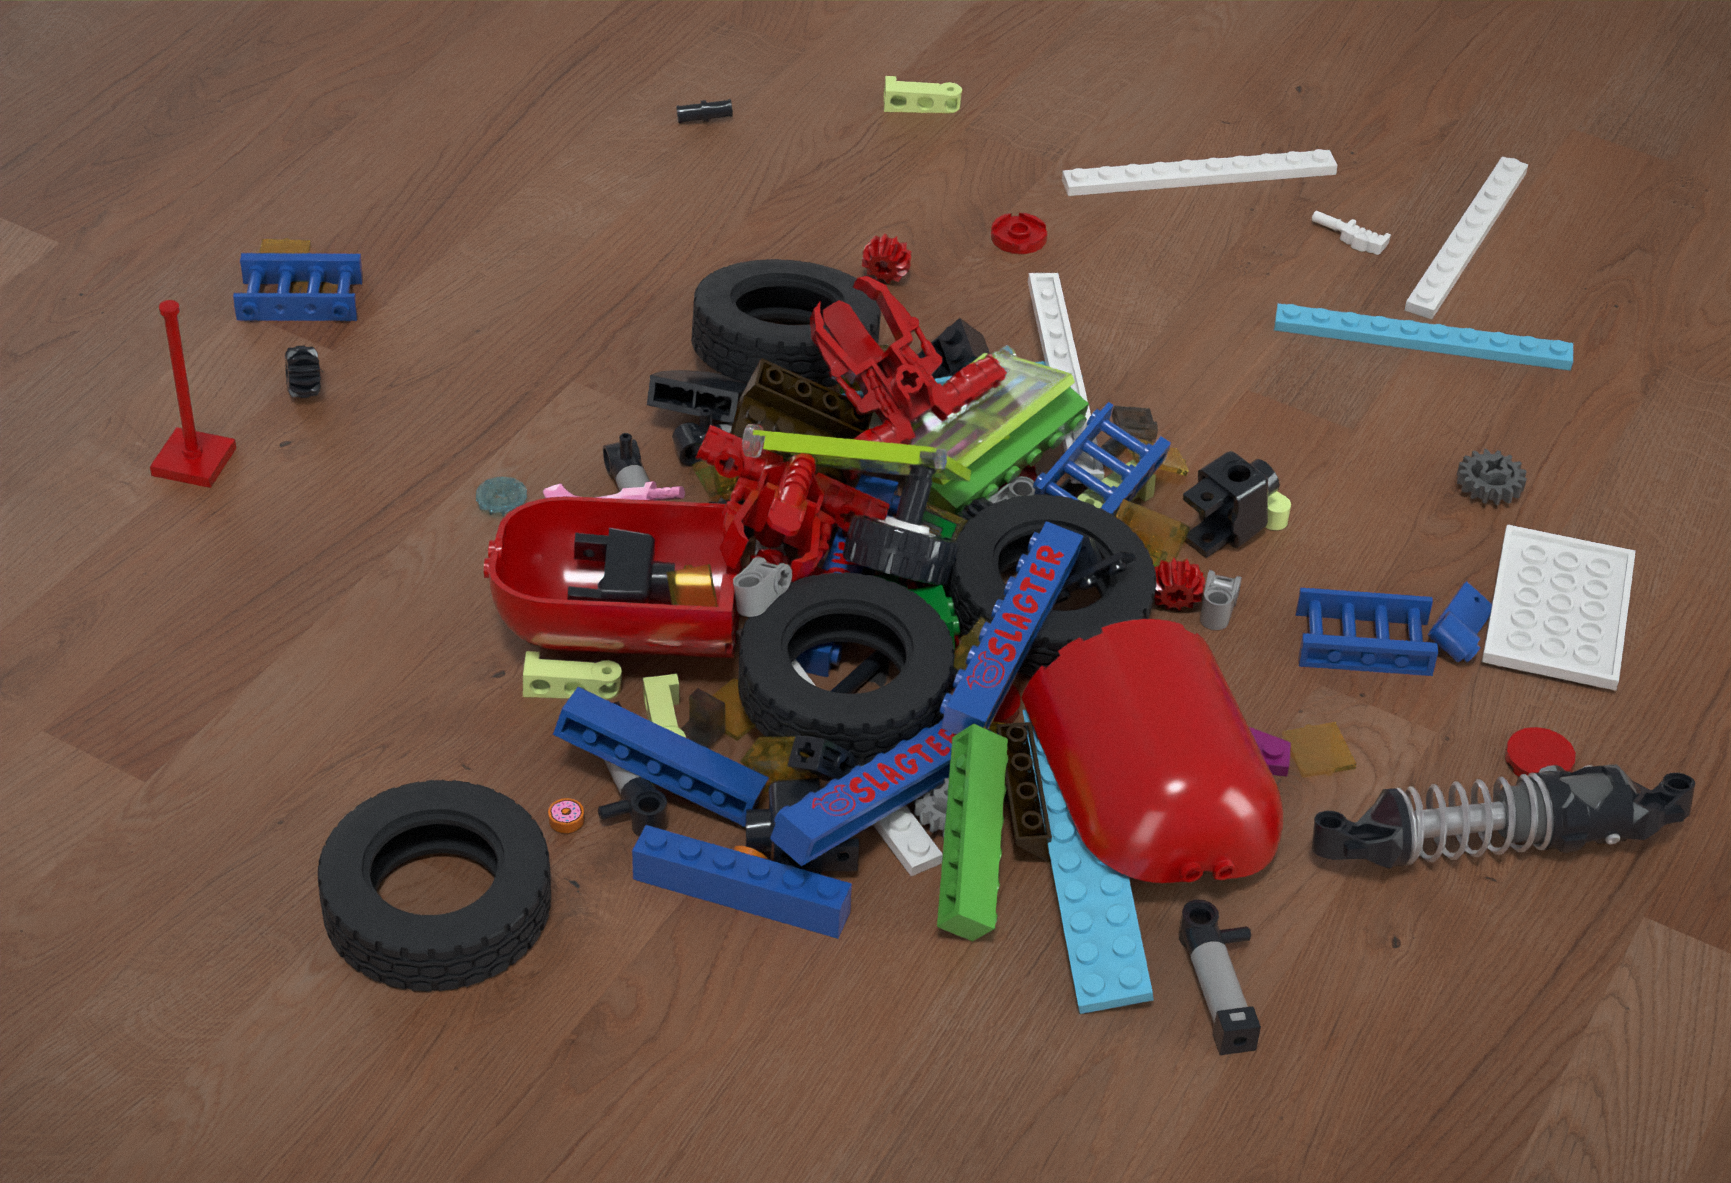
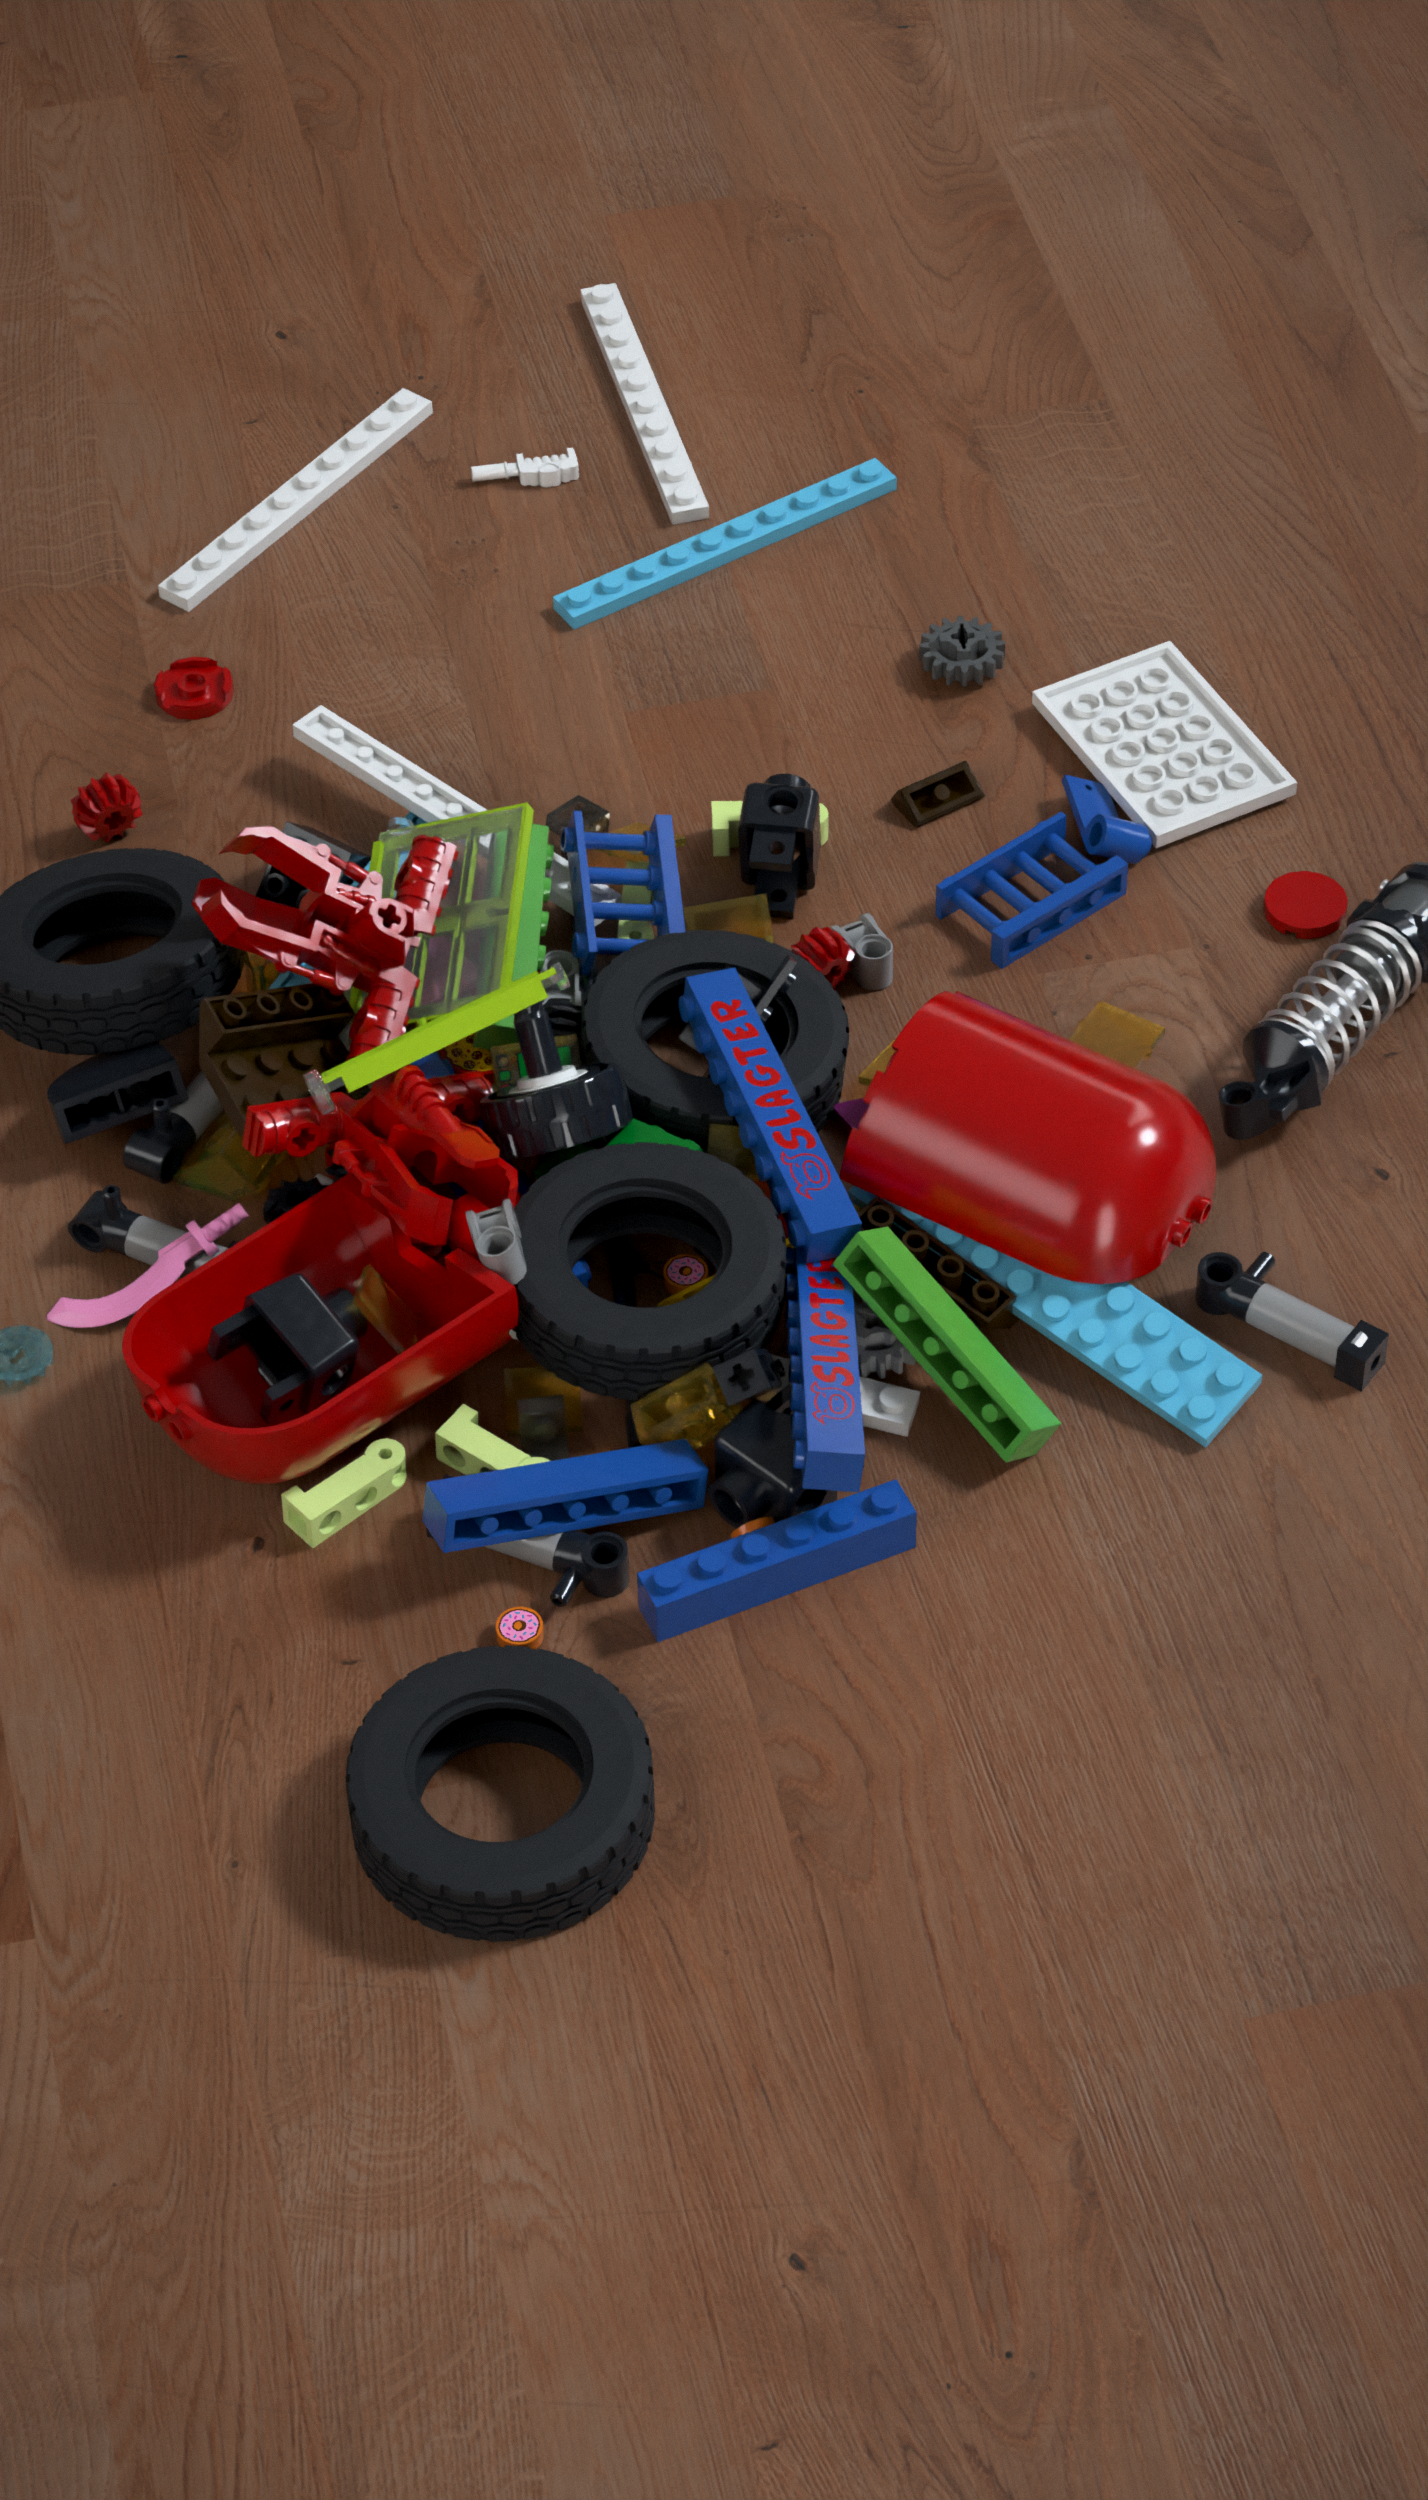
camera: 40 degrees left, 5 degrees up
none -> dark brown slope [891,760,985,828]

